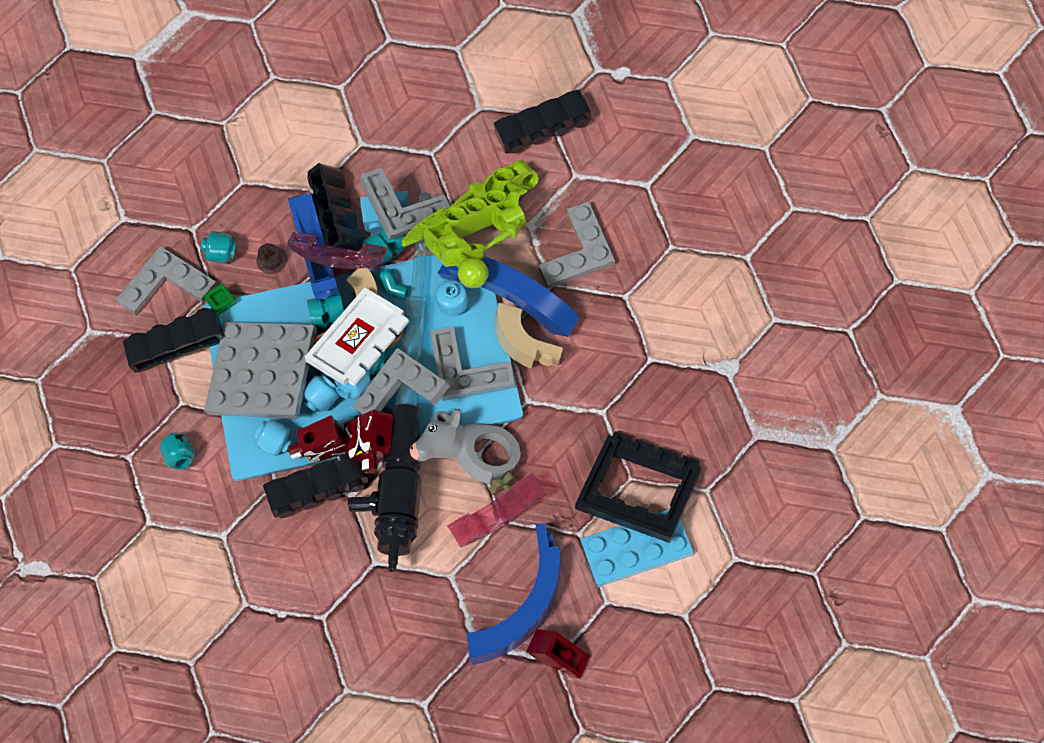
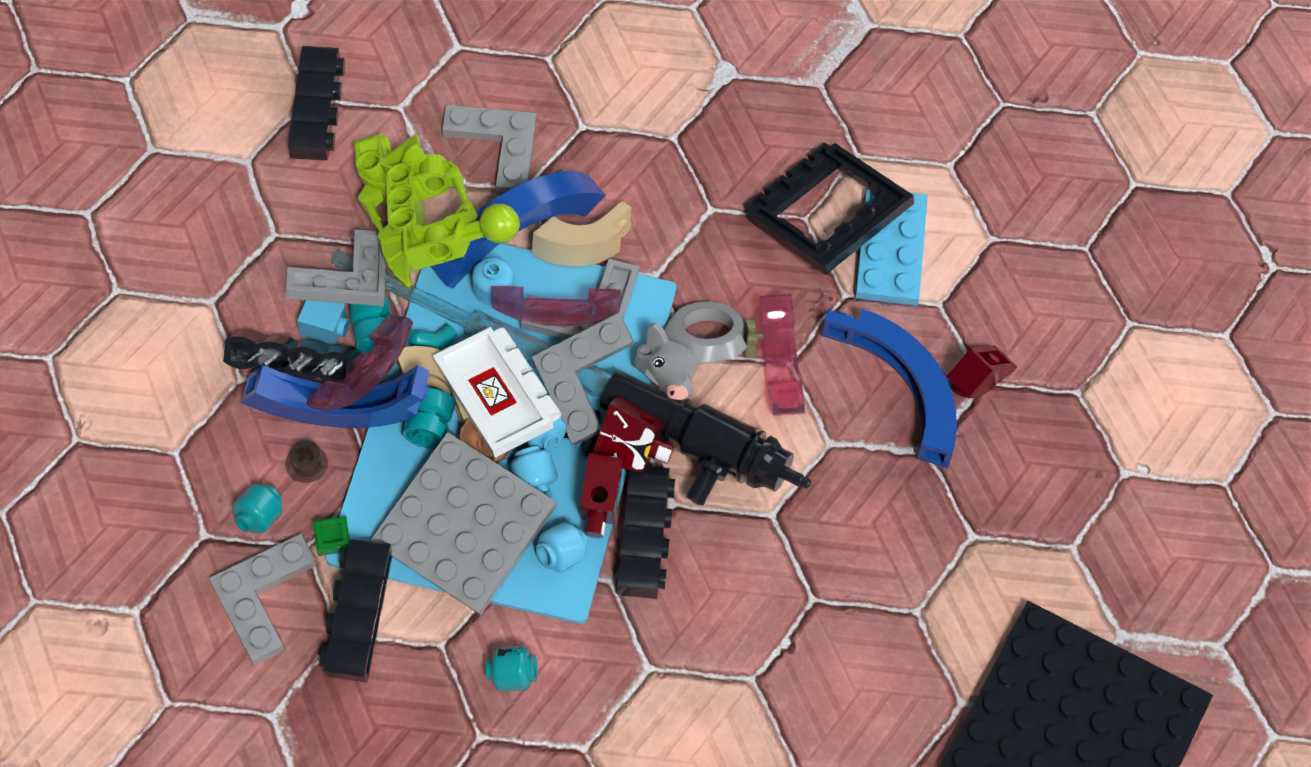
camera: 75 degrees left, 5 degrees down
none -> clear pink slope [491,286,621,326]

